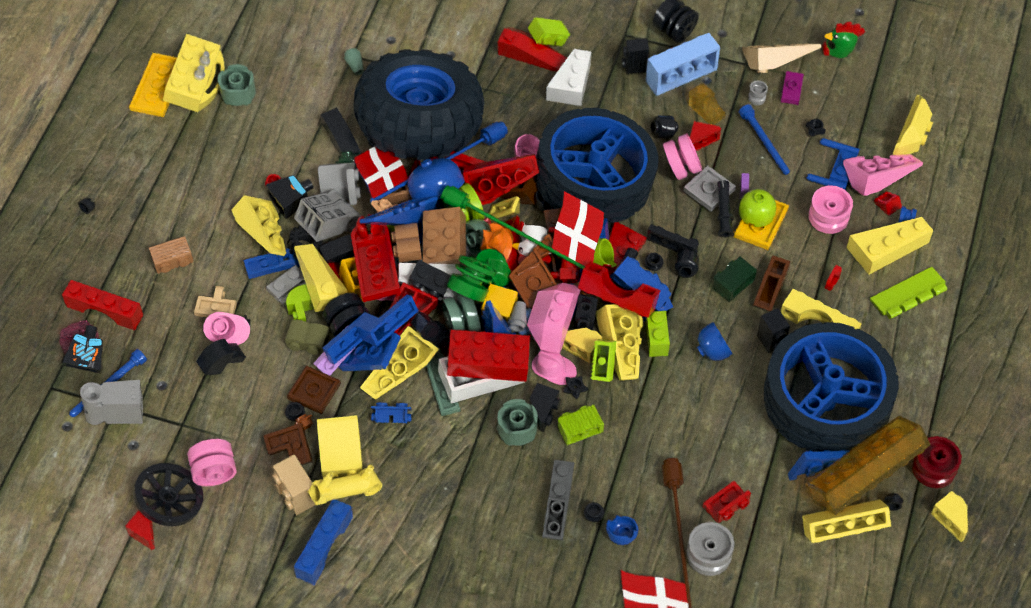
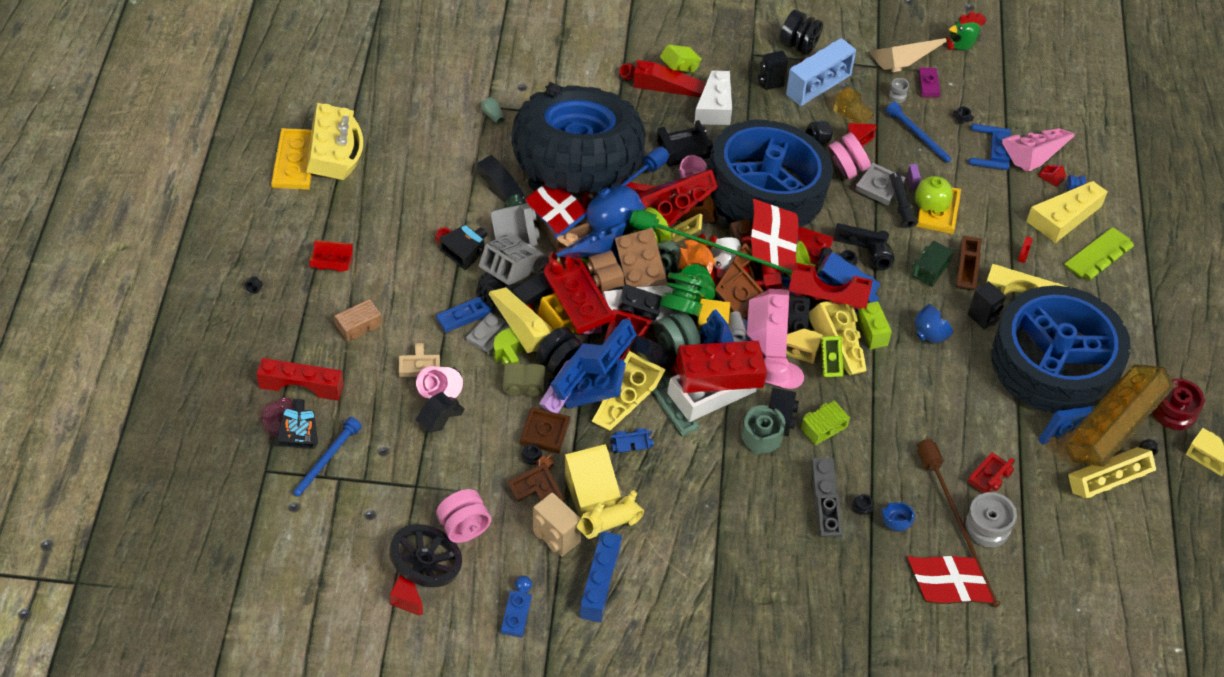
camera: 15 degrees left, 5 degrees down
light grey piece [80,380,143,425] -> none
sand green brick [218,64,256,106] -> none
light yellow wedge [231,195,286,256] -> none
black plate [563,376,588,399] -> none
bright pink wheel [809,186,853,234] -> none
light yellow wedge [893,94,933,155] -> none
none -> red bracket [310,240,353,272]
none -> blue plate [501,576,532,638]
none -> black plate [545,81,563,97]
none -> red plate [619,63,635,80]
none -> black panel [657,120,713,167]

